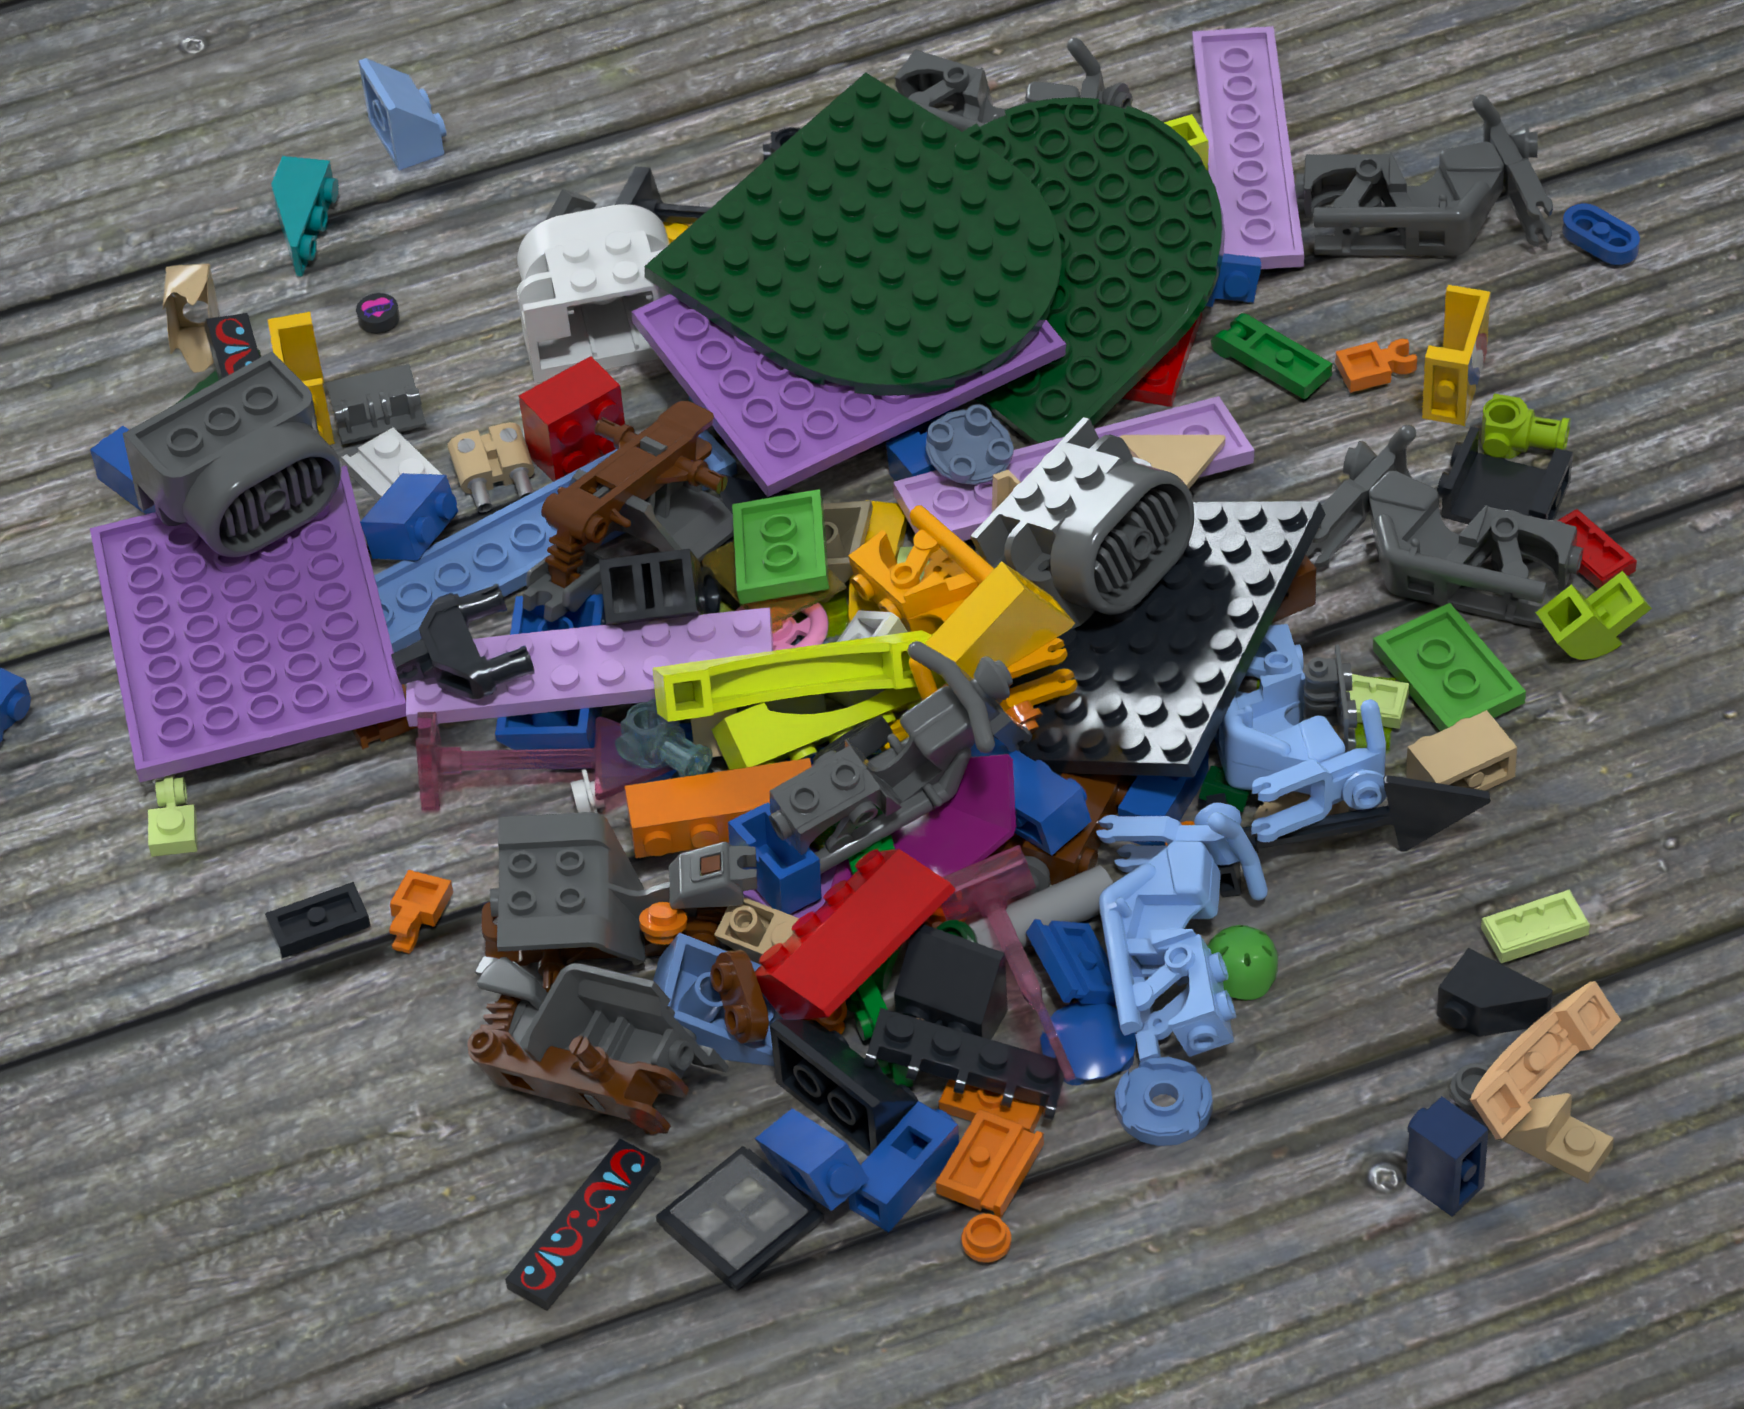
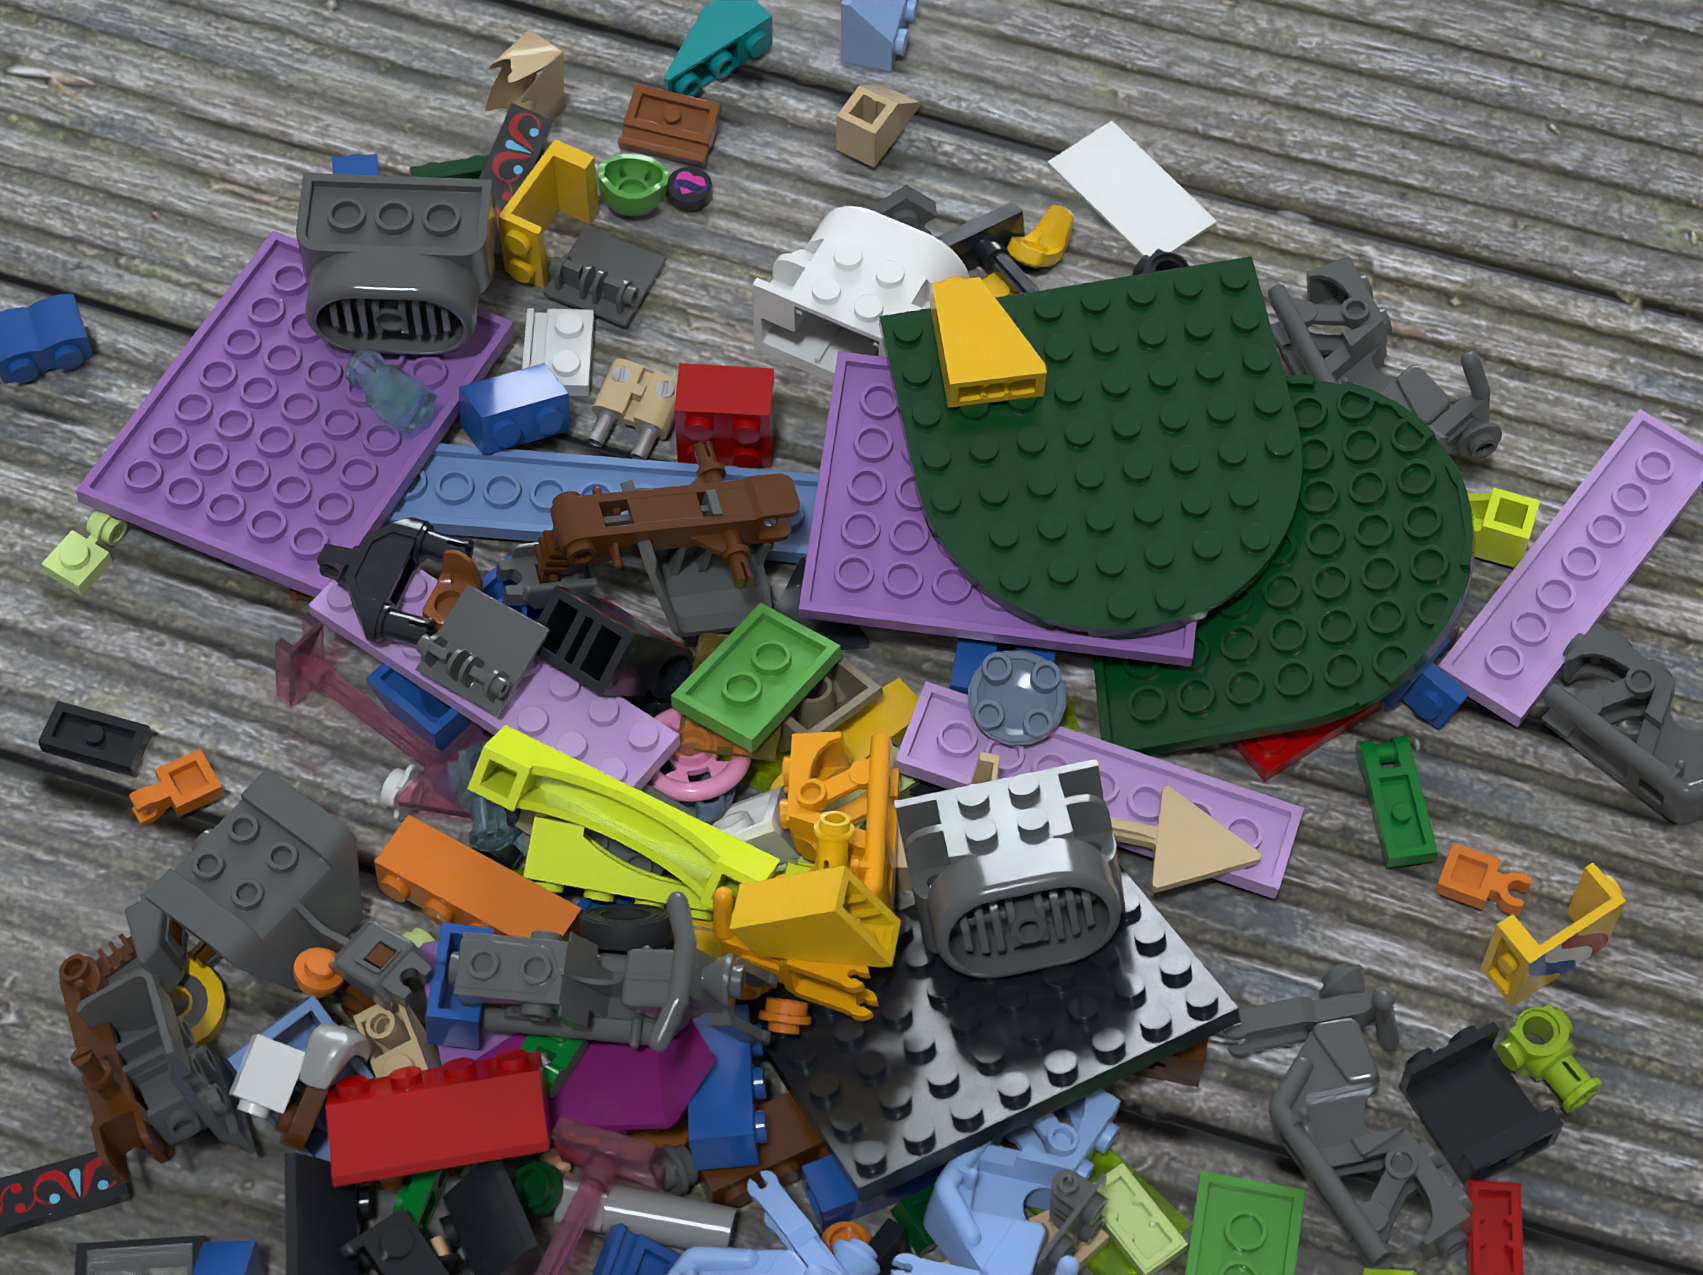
camera: 35 degrees right, 10 degrees up
none -> white brick [228,1034,305,1120]
none -> light grey hair [299,1022,374,1090]
none -> clear light blue connector [345,348,437,434]
none -> dark grey hinge [415,584,551,717]
none -> dark orange hair [422,550,483,633]
none -> bright green helmet [598,154,669,216]
none -> dark orange plate [617,83,722,169]
none -> yellow pin [813,811,855,871]
none -> tan slope [836,84,919,168]
none -> yellow slope [930,276,1047,408]
none -> yellow hair [1007,204,1074,268]
none -> white window [1047,121,1217,257]

